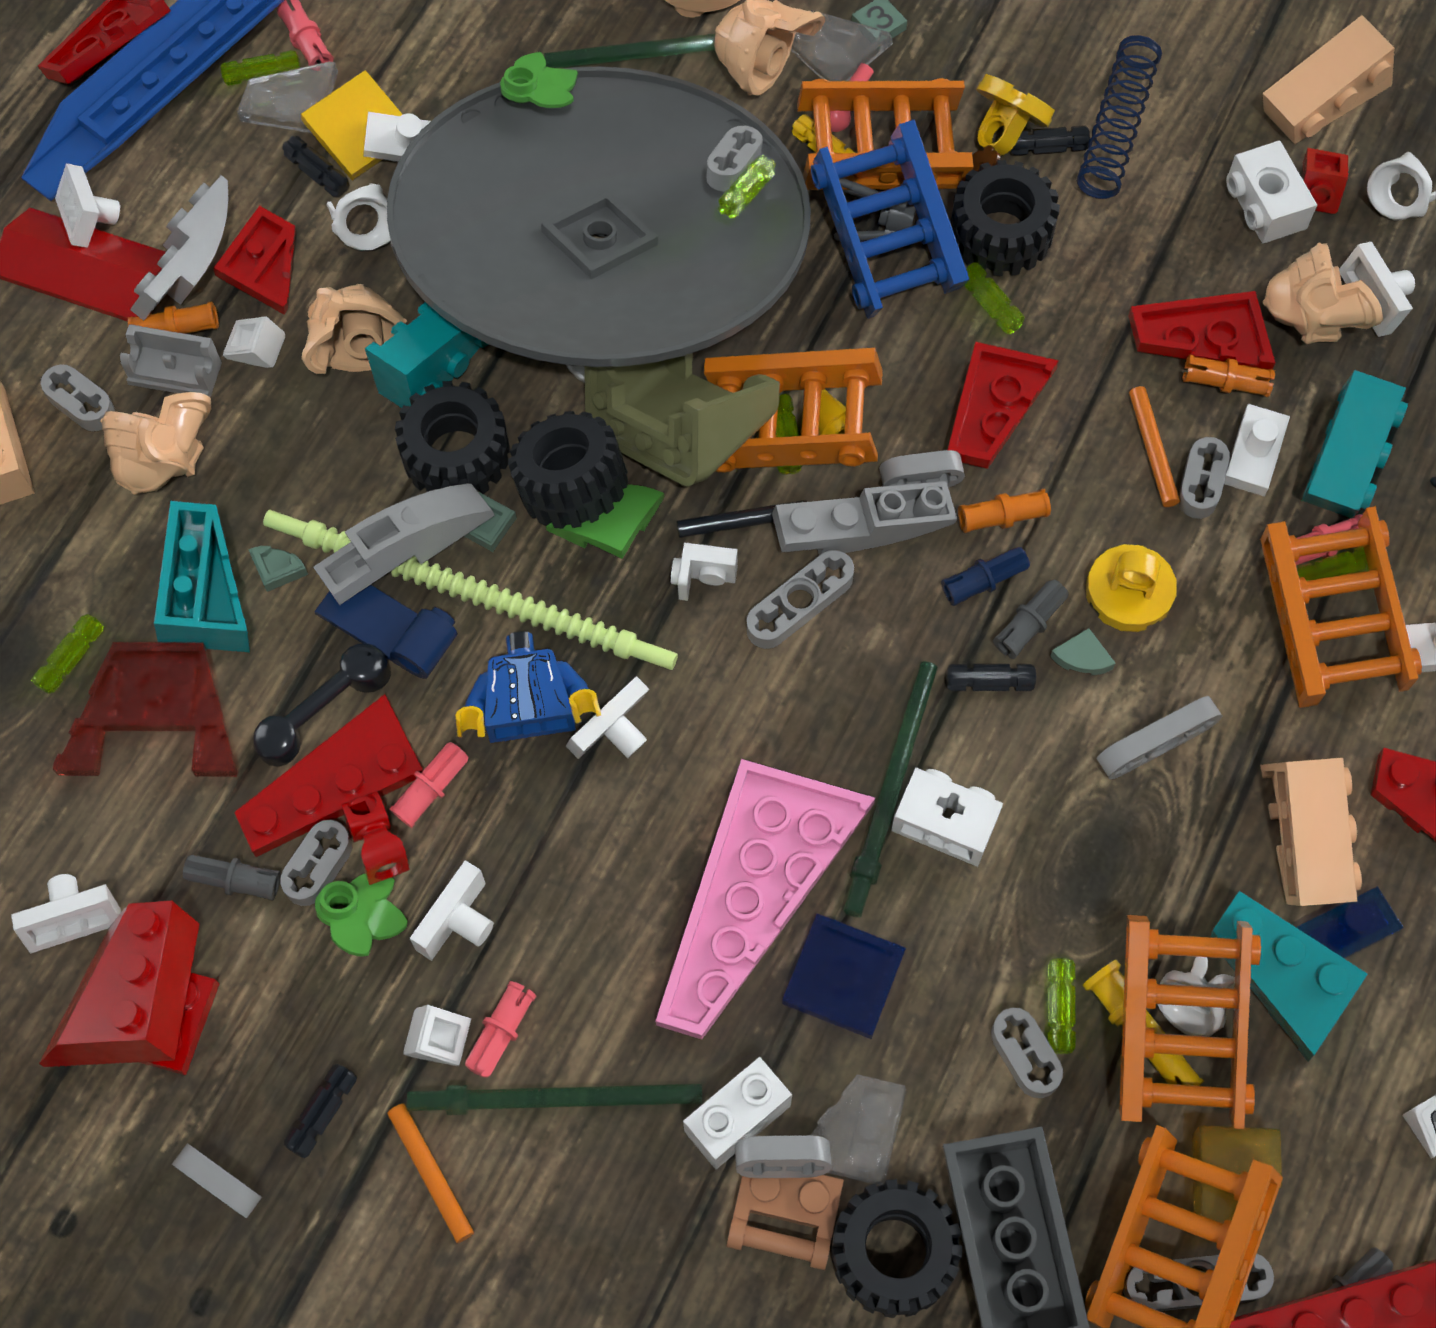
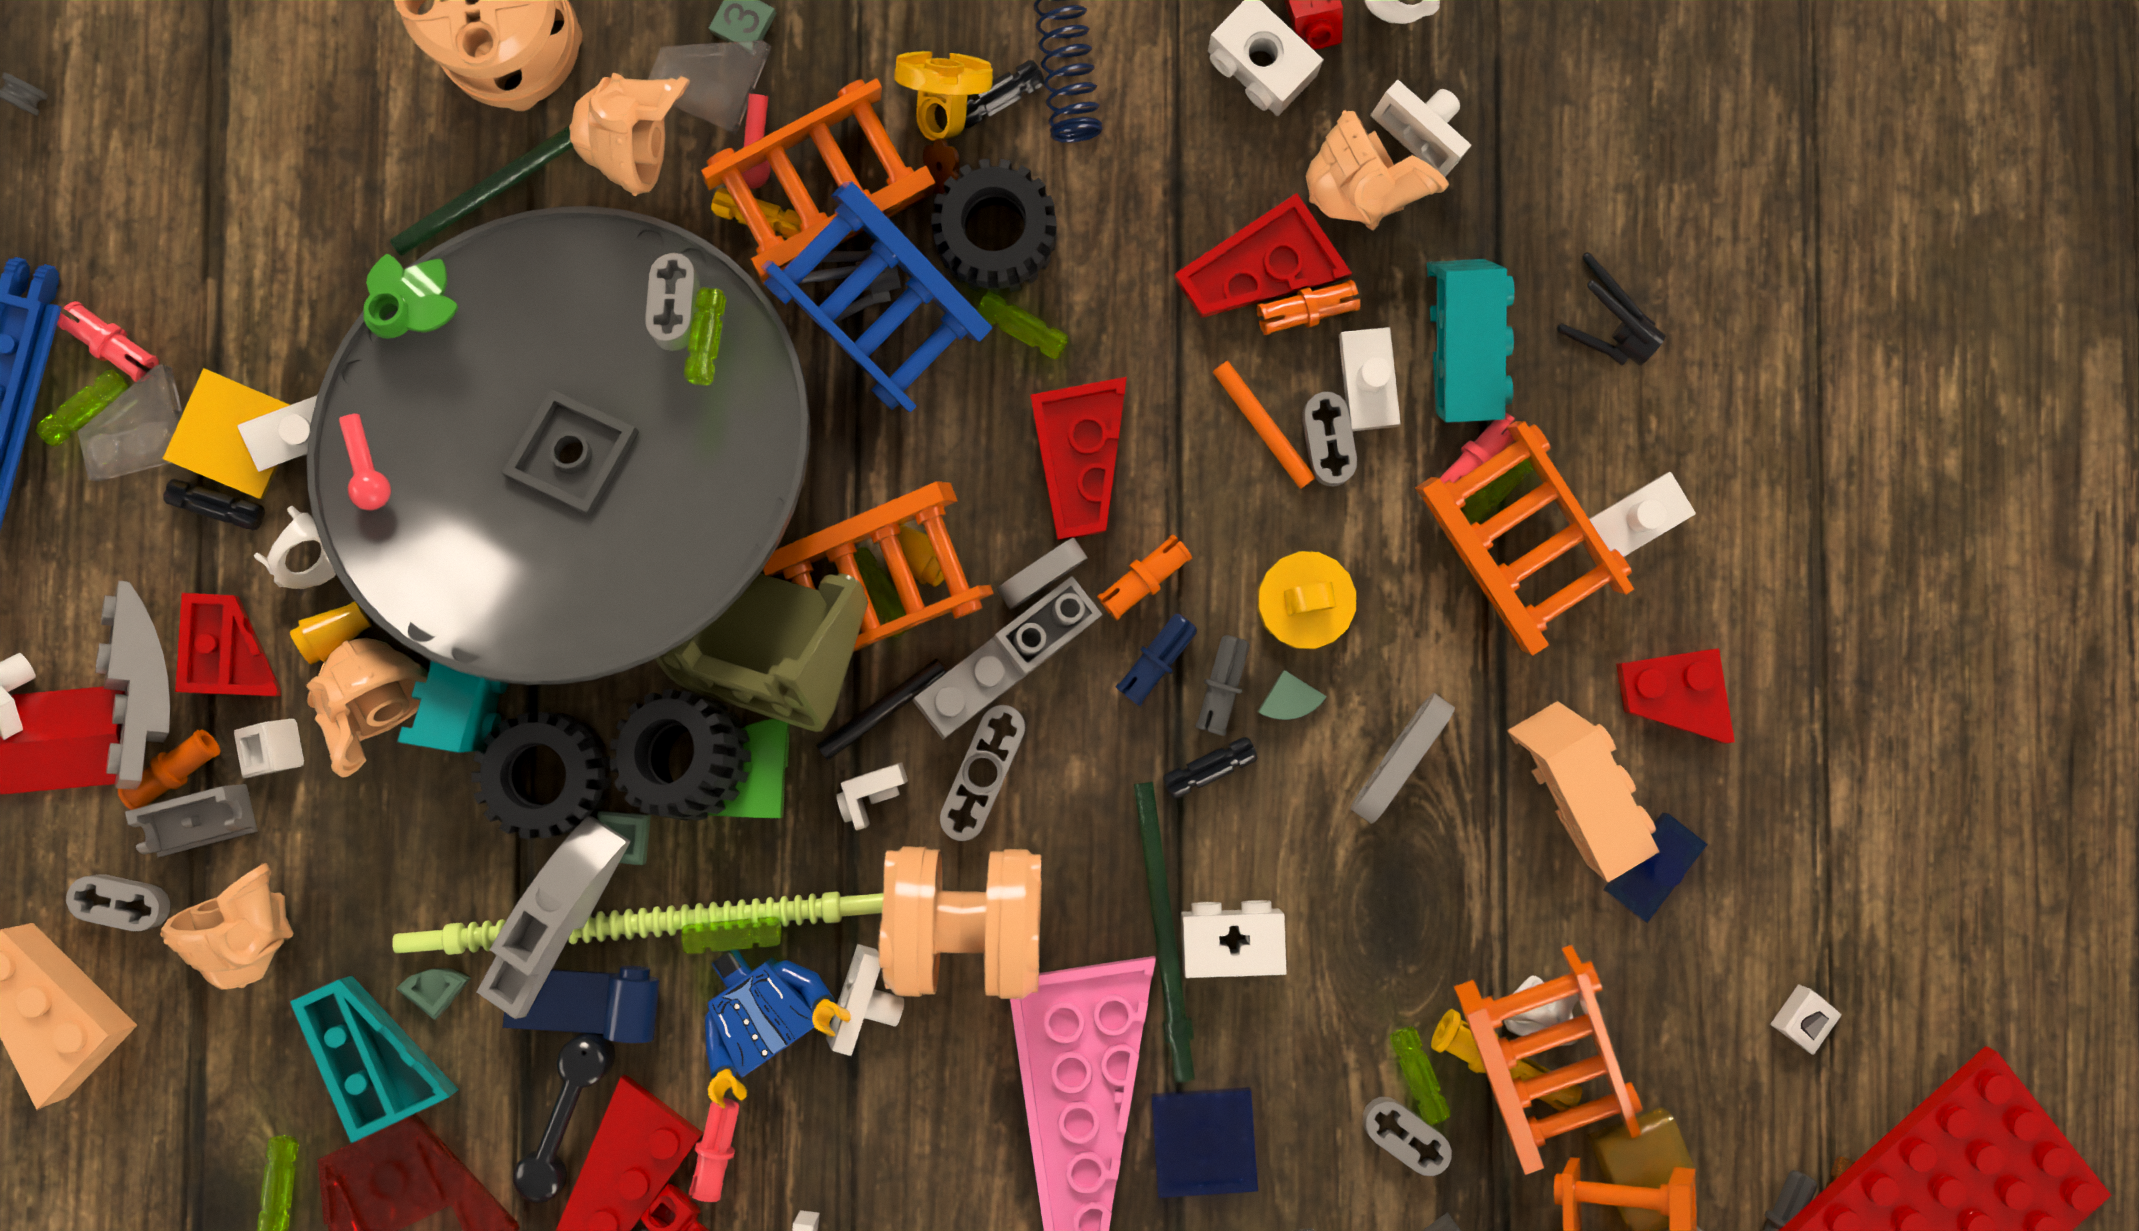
camera: 25 degrees left, 20 degrees up
teal wedge [1210,891,1368,1062] -> none
none -> yellow cone [290,601,372,665]
none -> coral bar [339,414,391,510]
none -> clear neon green axle [681,916,782,954]
none -> light nougat wheel [879,846,1041,999]

